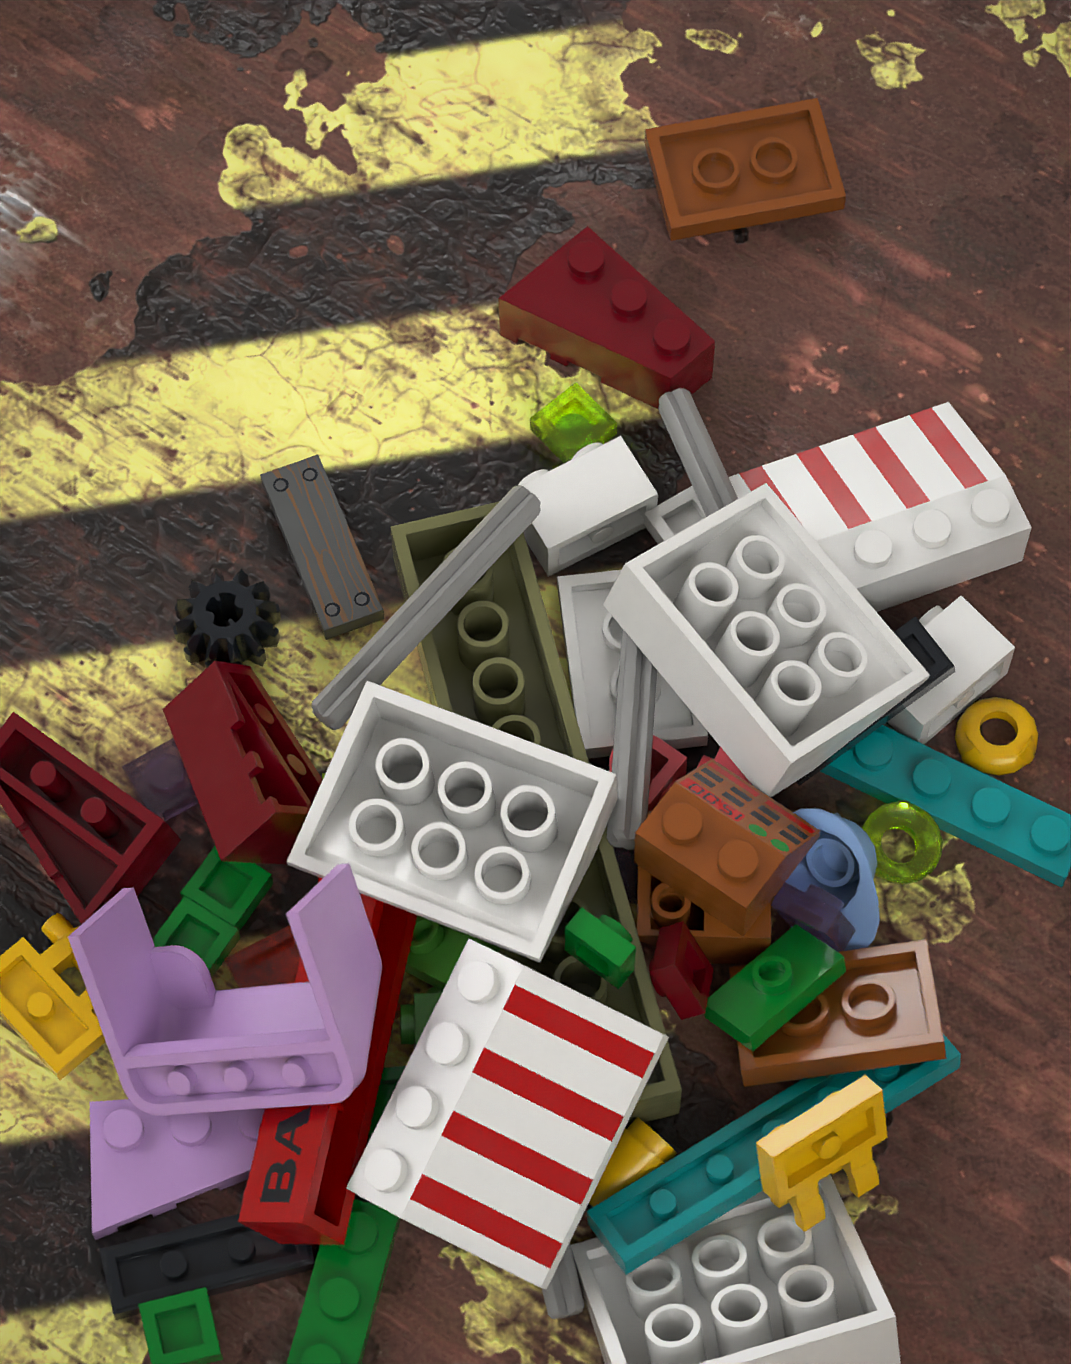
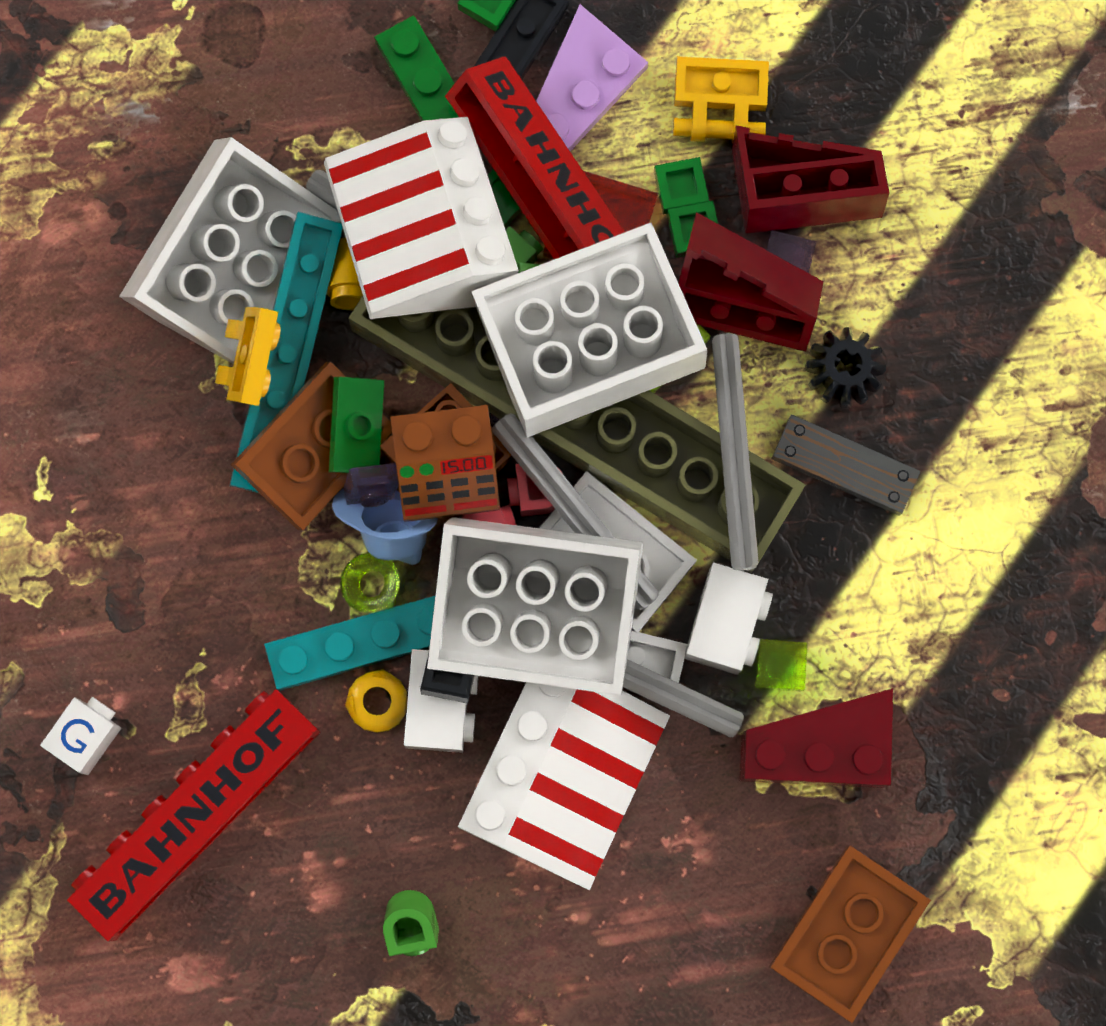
camera: 130 degrees right, 15 degrees up
lavender windscreen [68,863,382,1116] -> none
green plate [565,907,636,990] -> none
dark red plate [649,921,714,1020] -> none

